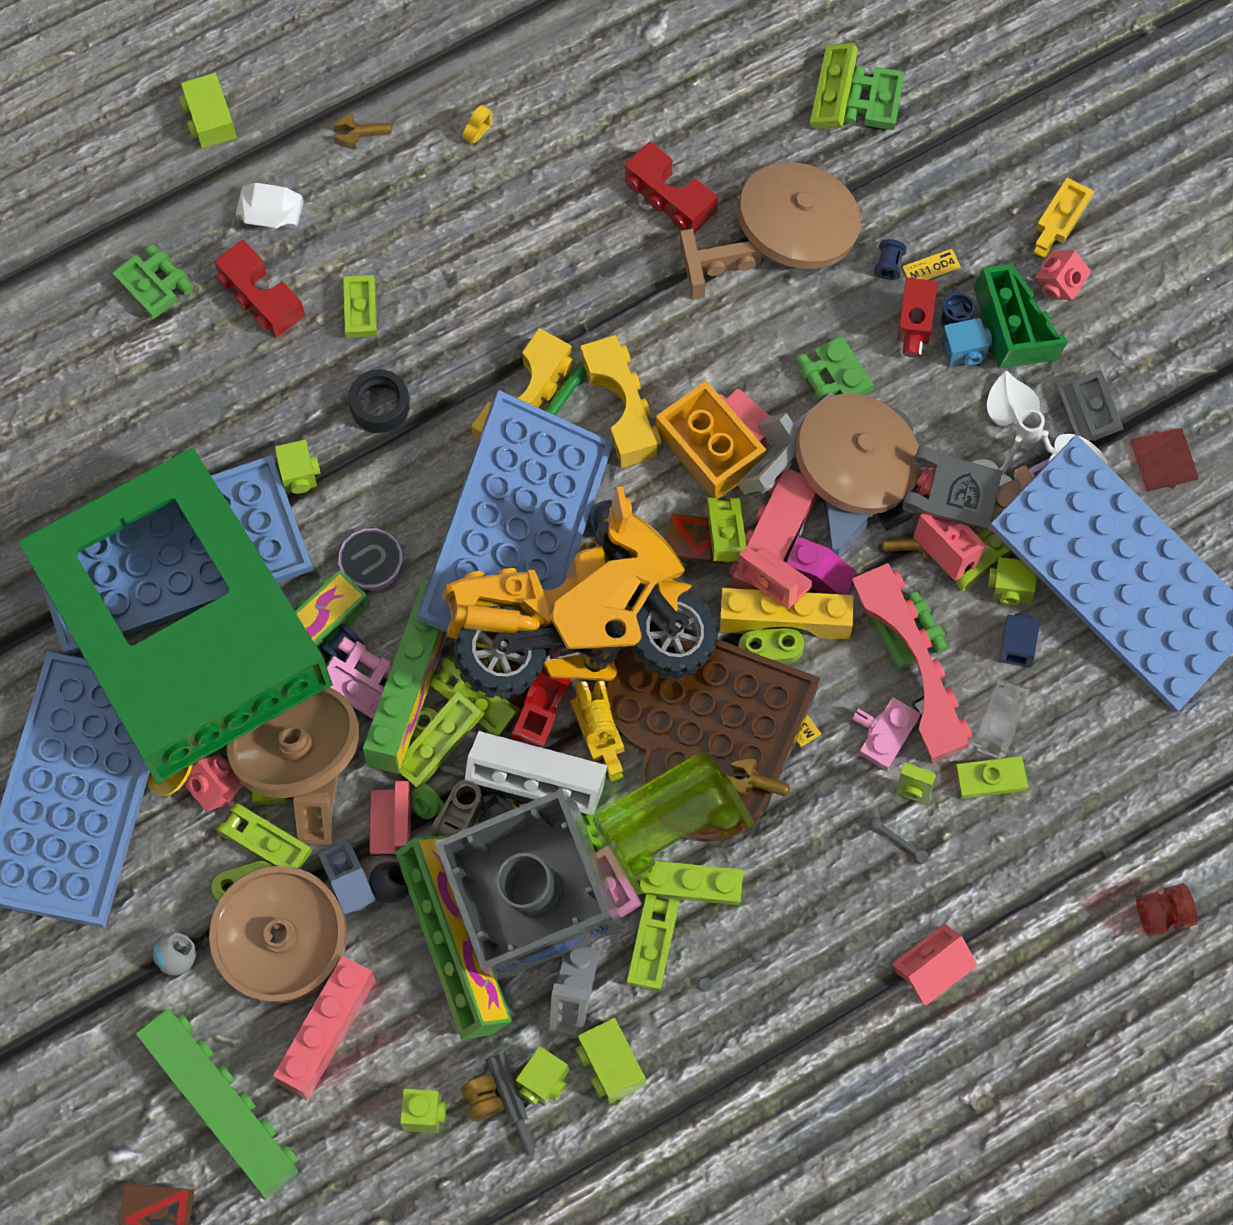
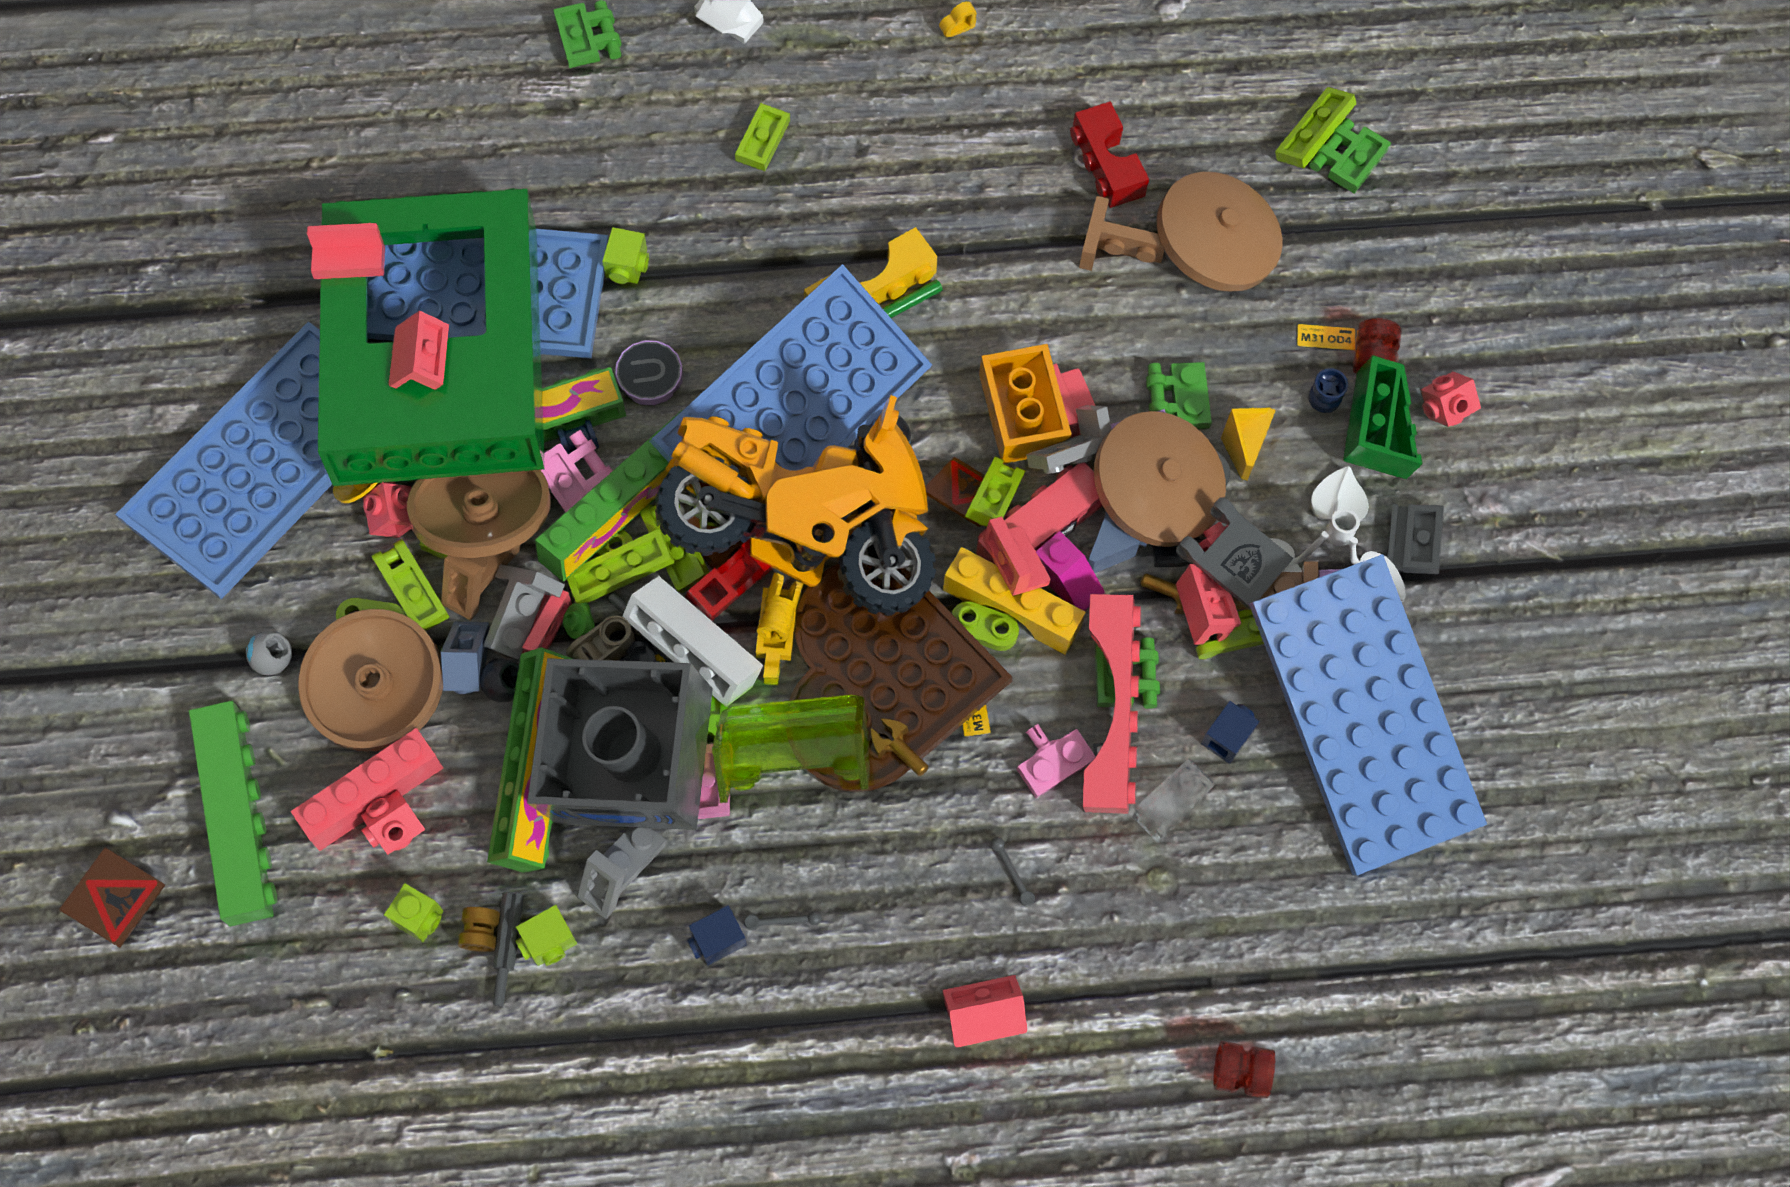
camera: 20 degrees right, 0 degrees up
red arch [214,239,305,338] -> none
black tyre [348,369,410,433] -> none
lime brick [575,1018,646,1104] -> none
yellow arch [580,335,661,468] -> none
lime plate [627,894,680,992] -> none
lime plate [639,860,744,906] -> none
dark blue bush [874,239,907,280] -> none
lime plate [895,762,936,806] -> none
red torso [897,277,938,357] -> none
dark azure brick [941,318,992,367] -> none
lime plate [955,756,1028,799] -> none
lime brick [988,557,1037,605] -> none
yellow plate [1033,177,1094,259] -> none
clear red piece [1131,428,1199,492] -> none
none -> coral panel [307,223,385,279]
none -> coral brick [360,789,425,855]
none -> coral panel [389,311,449,390]
none -> light grey bracket [483,564,565,660]
none -> dark blue brick [686,905,747,966]
none -> yellow slope [1221,408,1276,481]
none -> clear red wheel [1353,318,1402,374]

